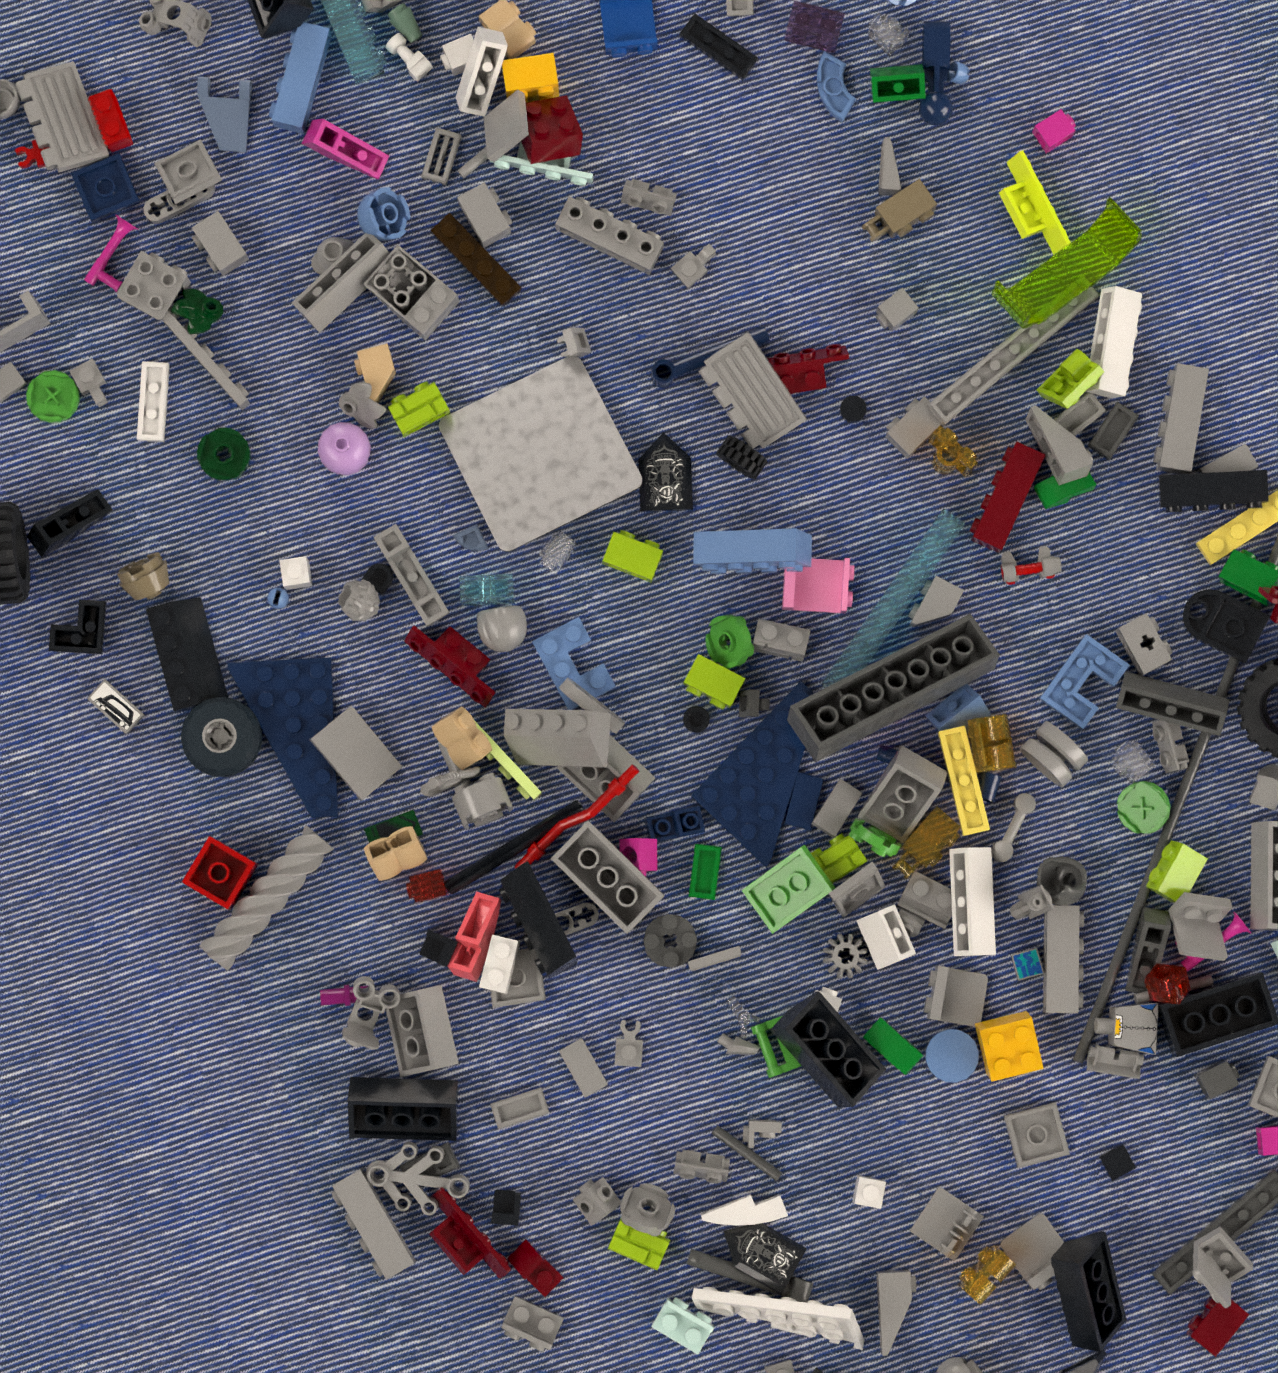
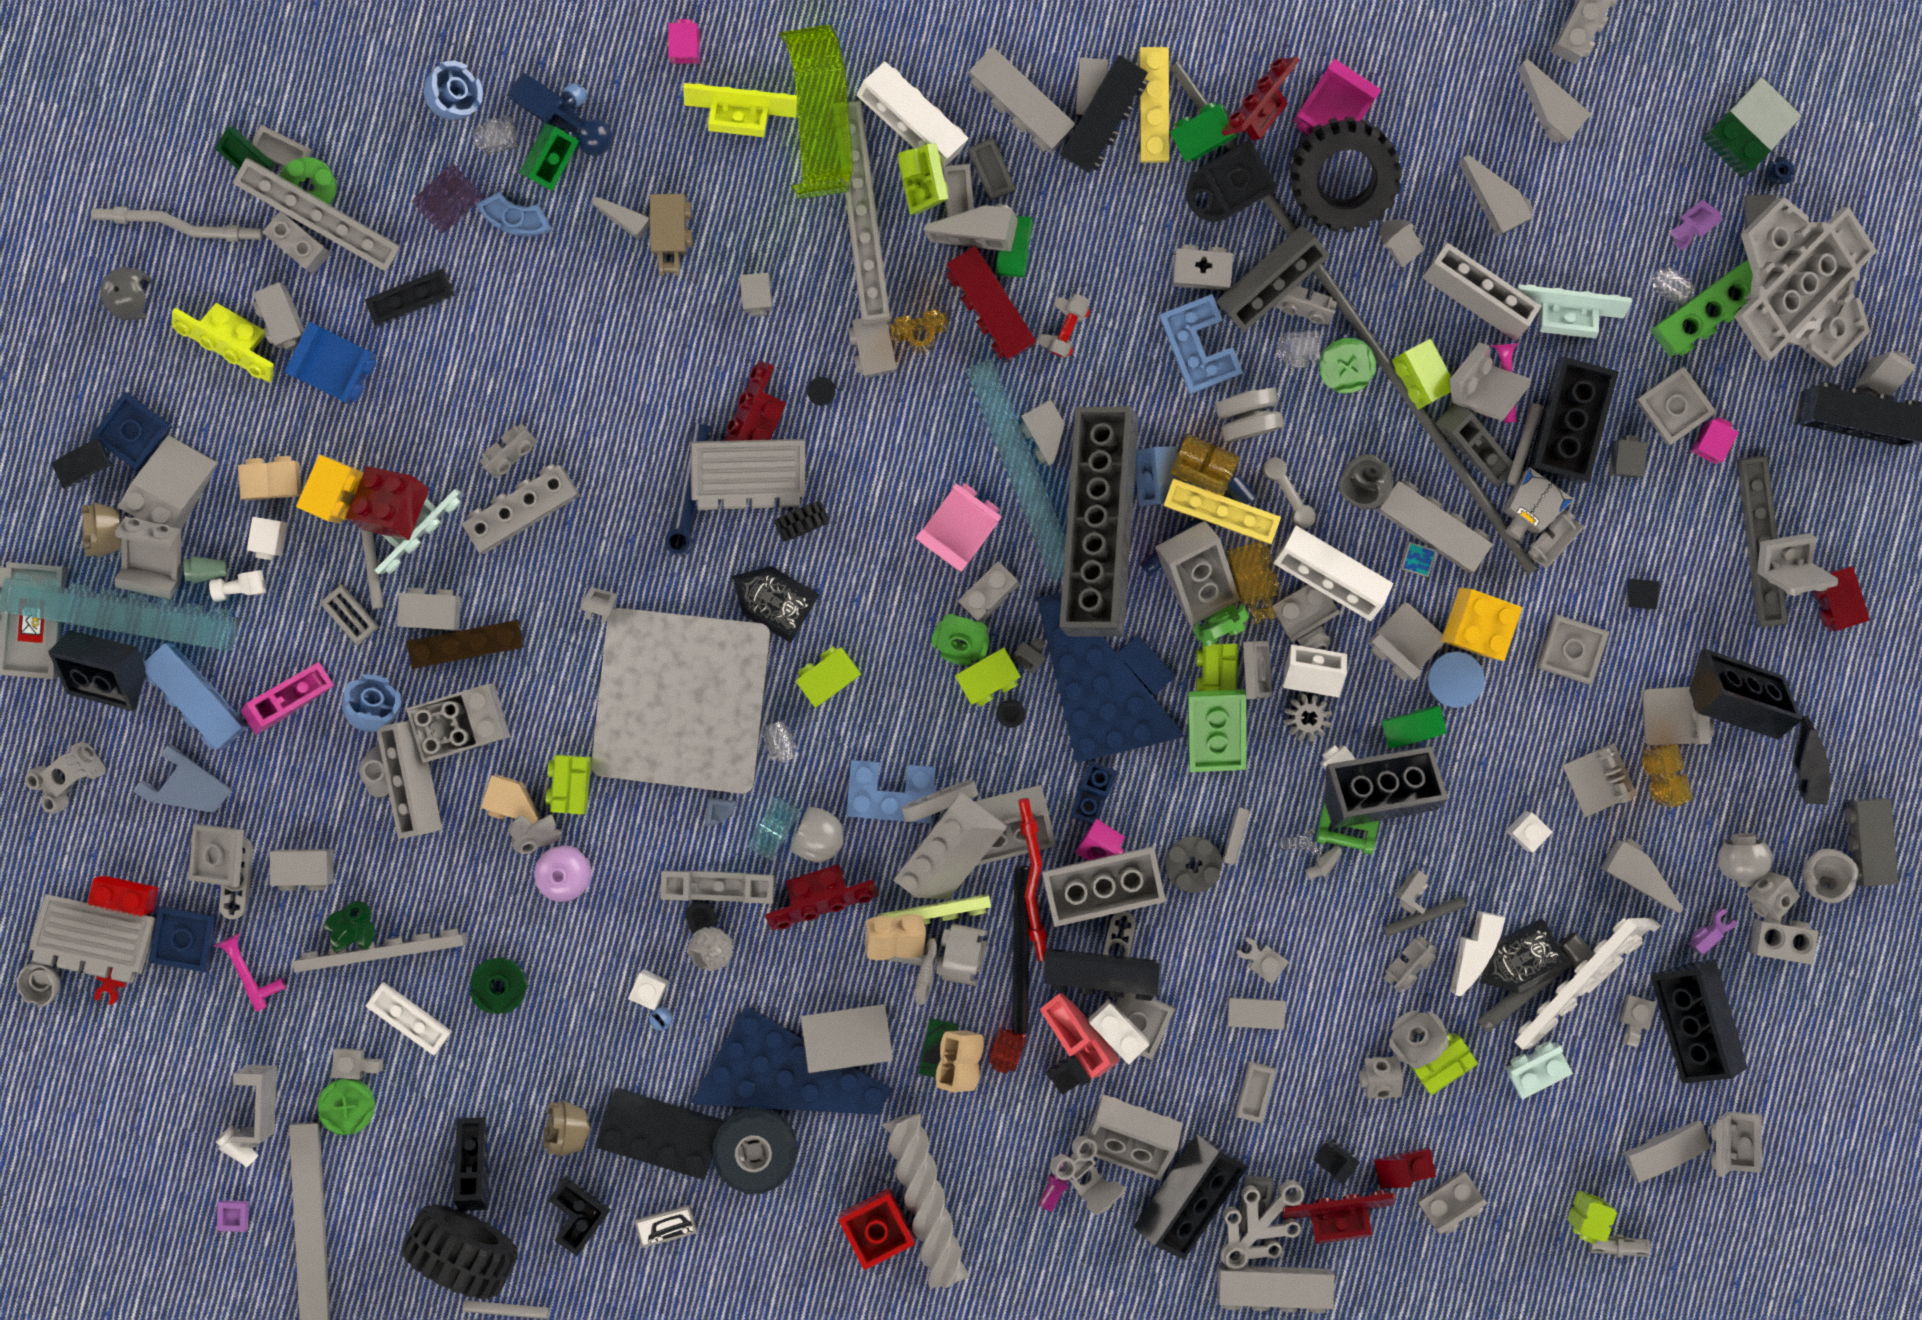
camera: 55 degrees left, 5 degrees up
light grey bracket [117,251,191,320] -> none
white brick [456,27,508,117] -> none
light grey tile [483,90,529,162] -> none
light grey plate [671,244,716,289] -> none
green tile [688,844,722,900] -> none
medium blue brick [693,528,812,575] -> none
light grey tile [811,779,862,838] -> none
light grey hinge [1010,885,1054,919] -> none
clear red brick [1145,963,1190,1005] -> none

